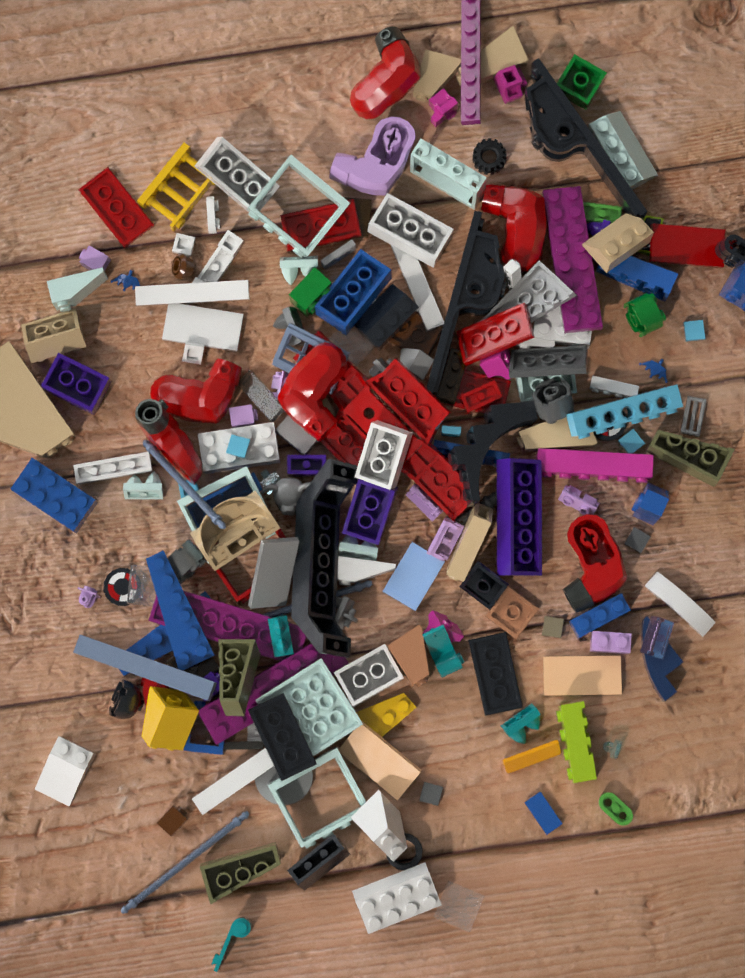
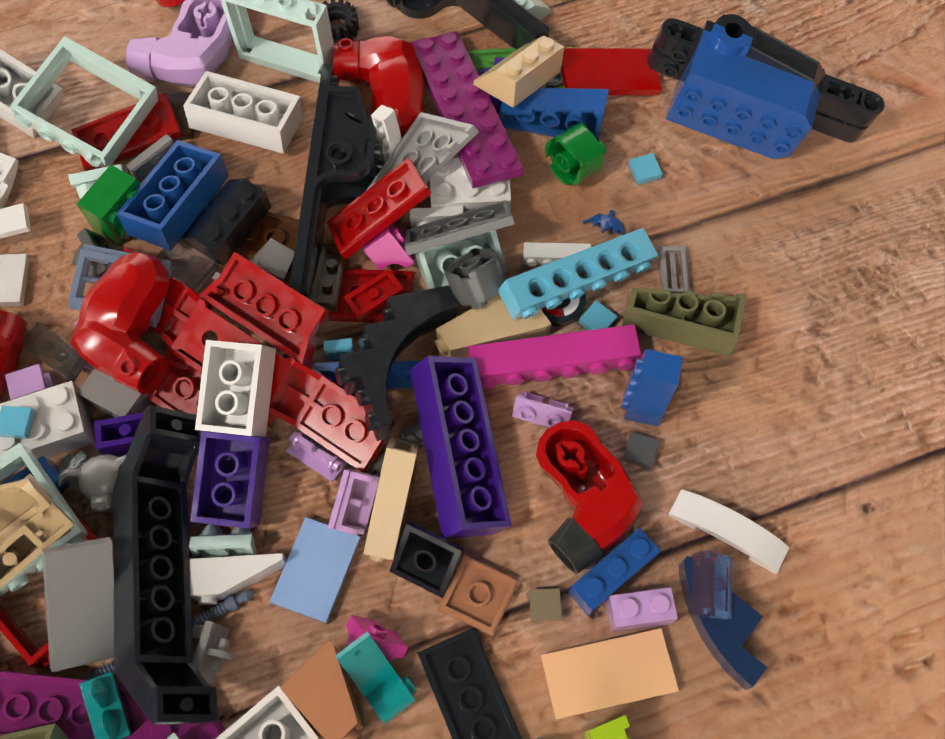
camera: 15 degrees left, 15 degrees down
white tile [390,244,444,331] -> none

